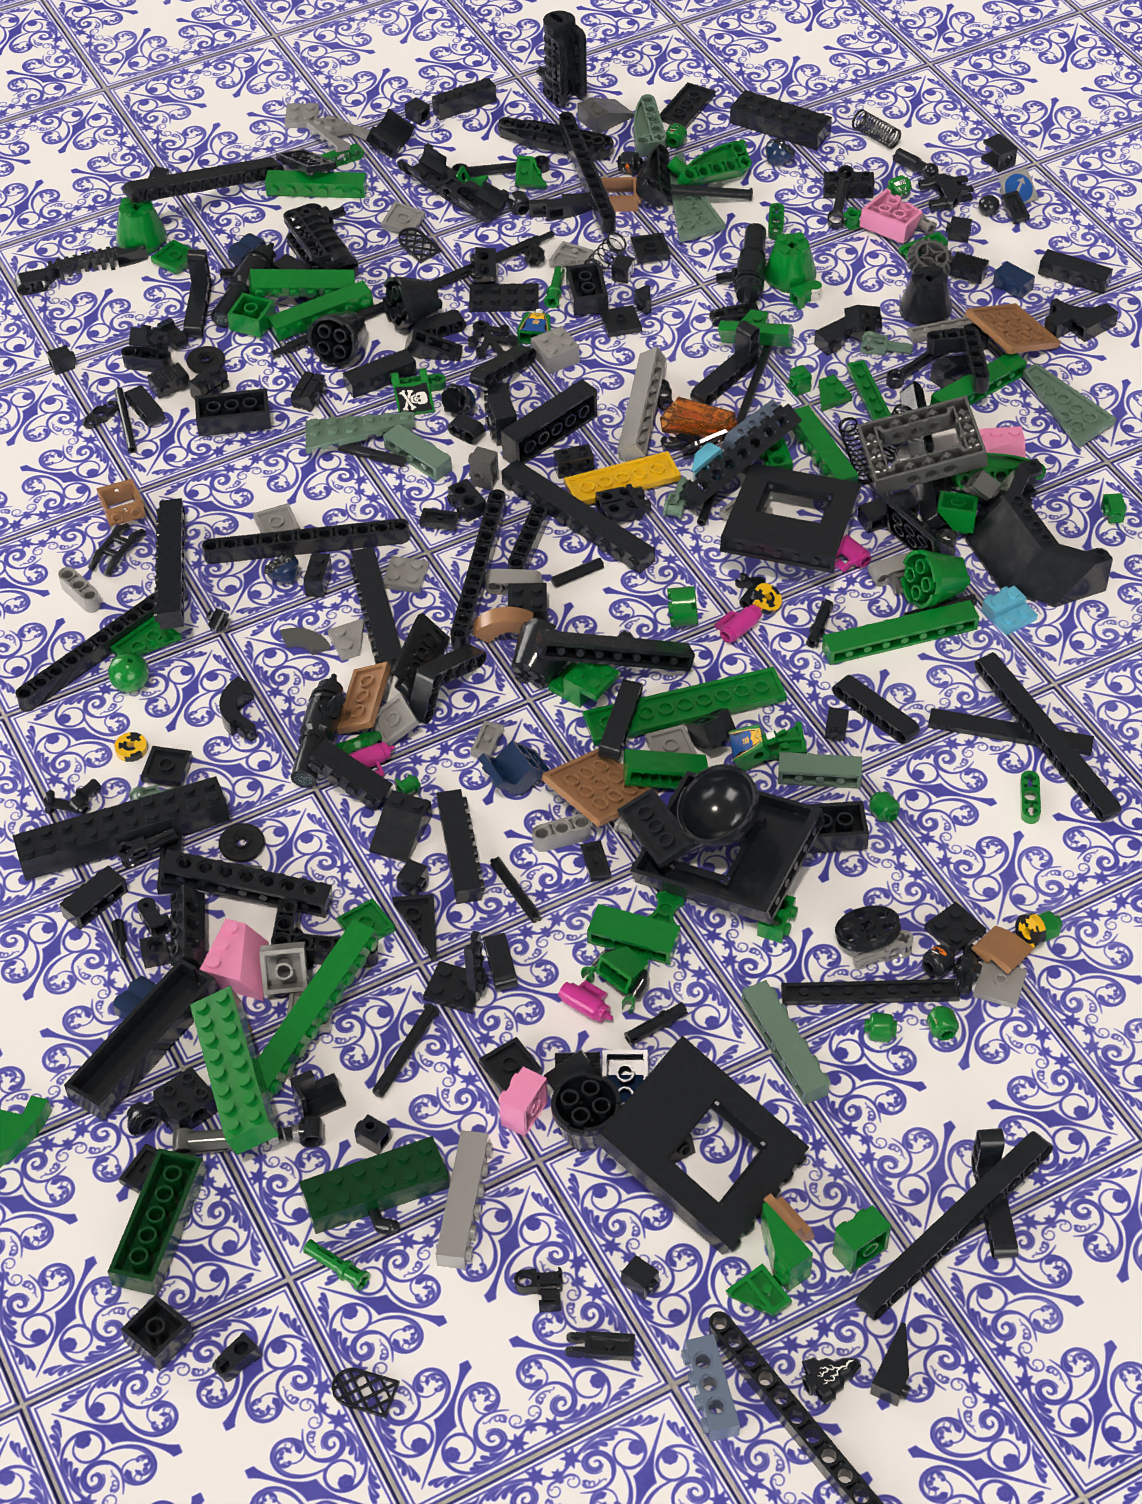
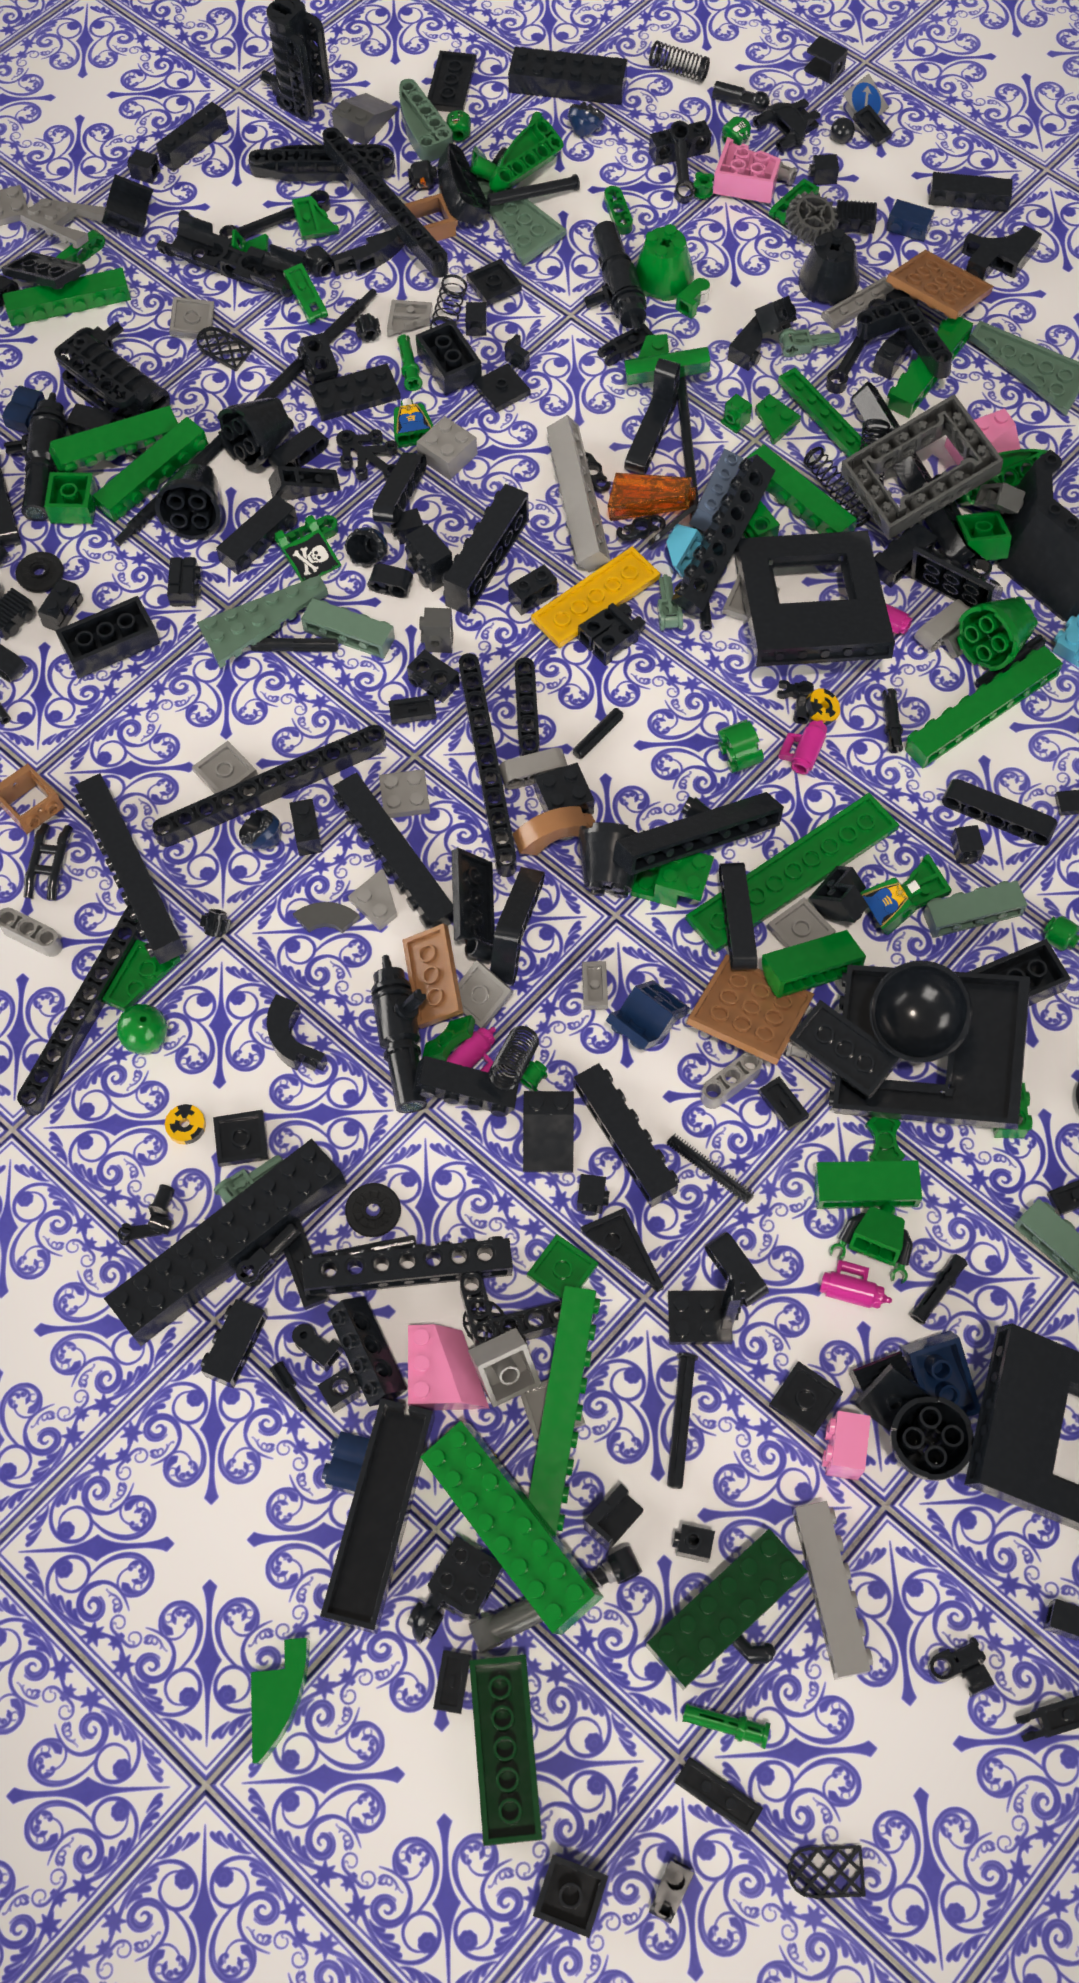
camera: 20 degrees left, 15 degrees up
black brick [501,459,655,574] -> none
none -> green plate [283,263,328,324]
none -> black piece [489,1026,539,1090]
none -> black tile [674,1757,763,1835]

